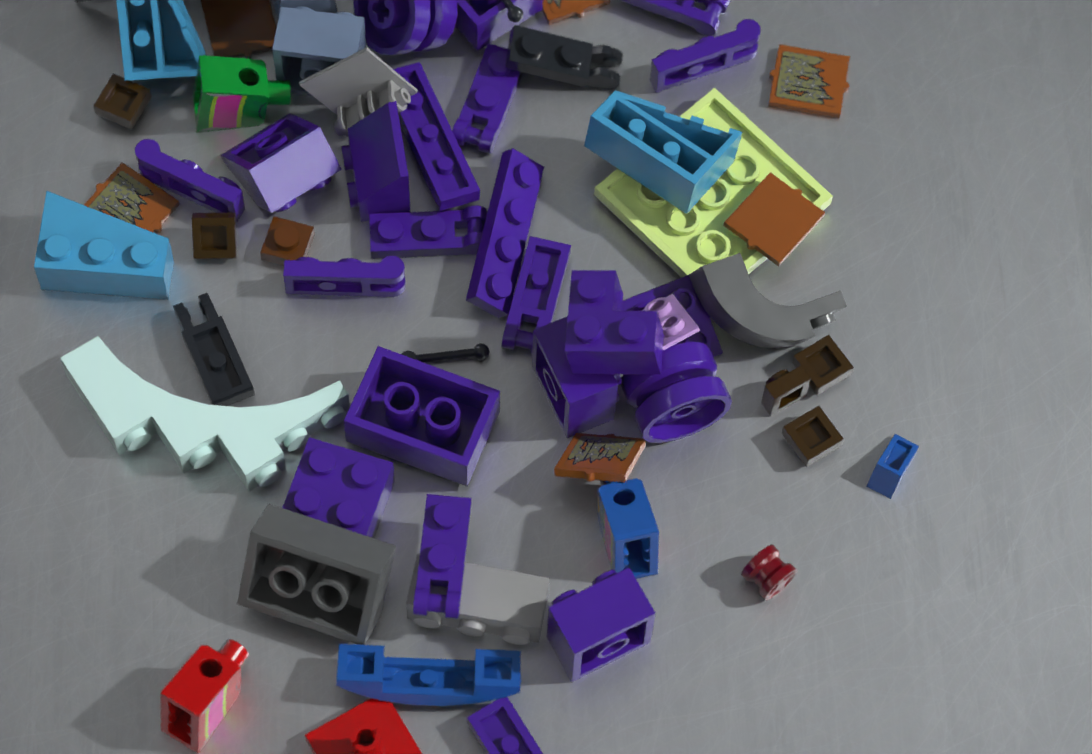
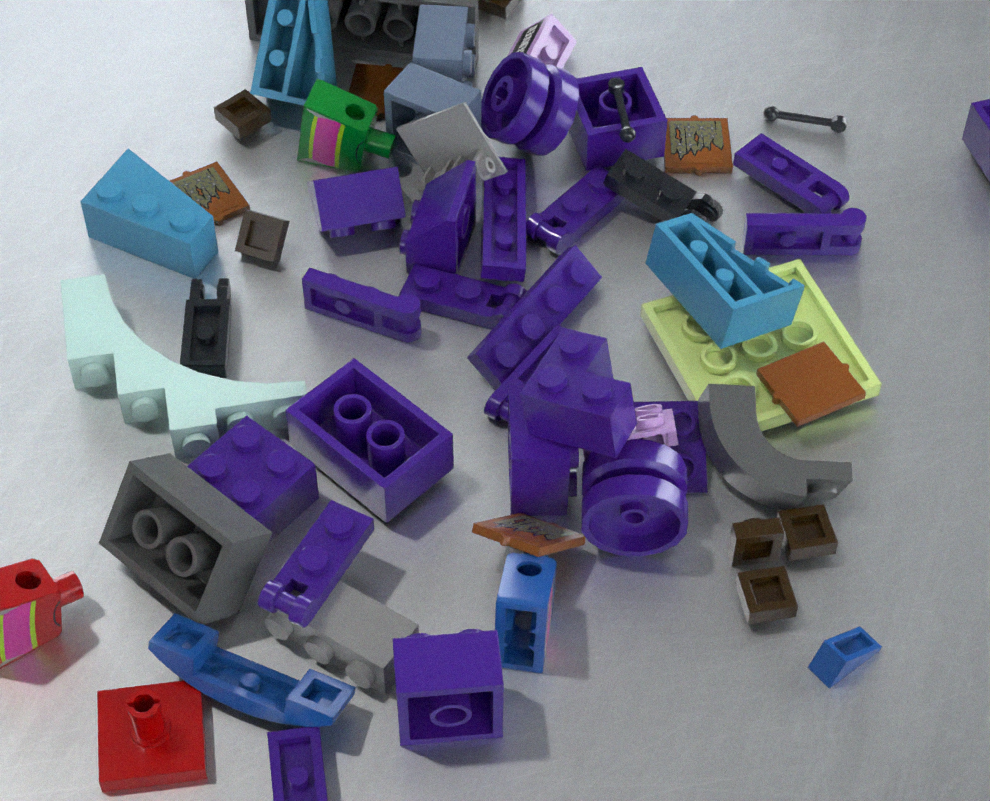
camera: 25 degrees right, 15 degrees down
dark purple plate [135,139,245,222] -> none
reddish brown plate [260,216,315,266] -> none
black hinge [402,343,490,363] -> none
dark red wheel [741,544,798,601] -> none
piece [768,44,850,118] -> none

